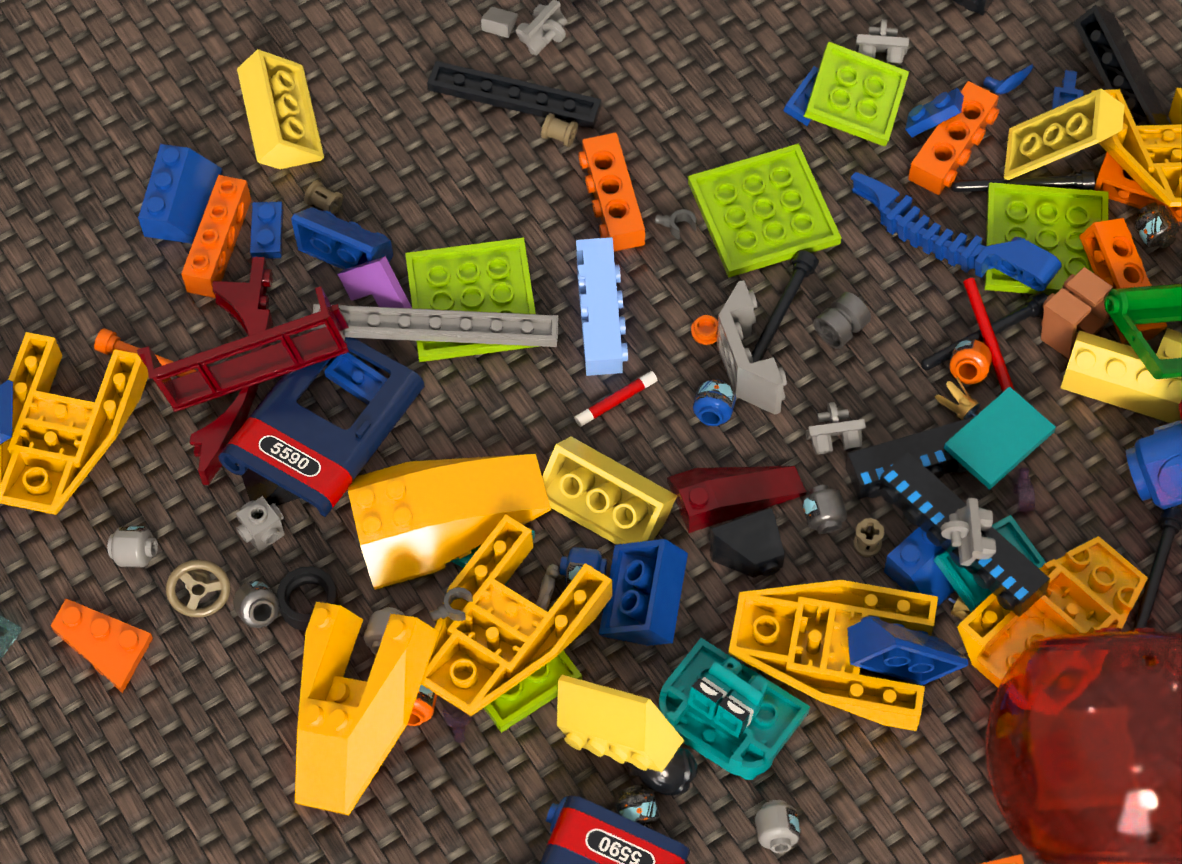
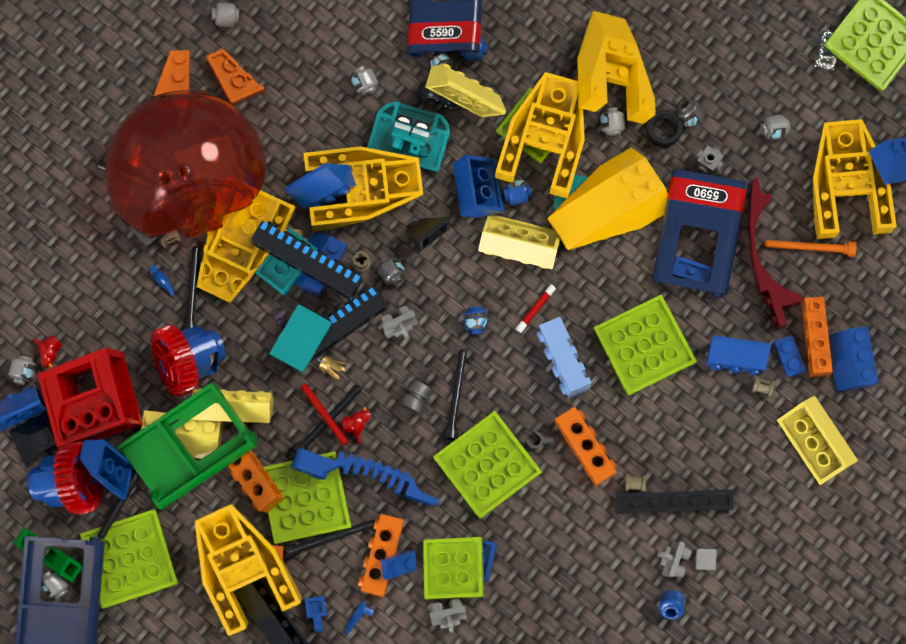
camera: 160 degrees right, 15 degrees up
orange wing [50,599,153,693] -> none
dark red piece [137,286,349,412] -> none
dark tan piece [166,560,231,618] -> none
light grey tile [311,304,558,347] -> none
medium lavender tile [337,256,412,308] -> none
dark grey piece [429,587,473,622] -> none
light grey animal [536,564,560,612] -> none
dark red wedge [667,466,807,533] -> none
orange plate [691,315,718,345] -> none
light grey slope [717,280,787,414] -> none
light grey hips [941,498,996,566] -> none
orange head [950,339,992,384] -> none
light yellow slope [1004,88,1125,180] -> none
nougat piece [1041,267,1113,359] -> none
none -> red animal [342,407,371,444]

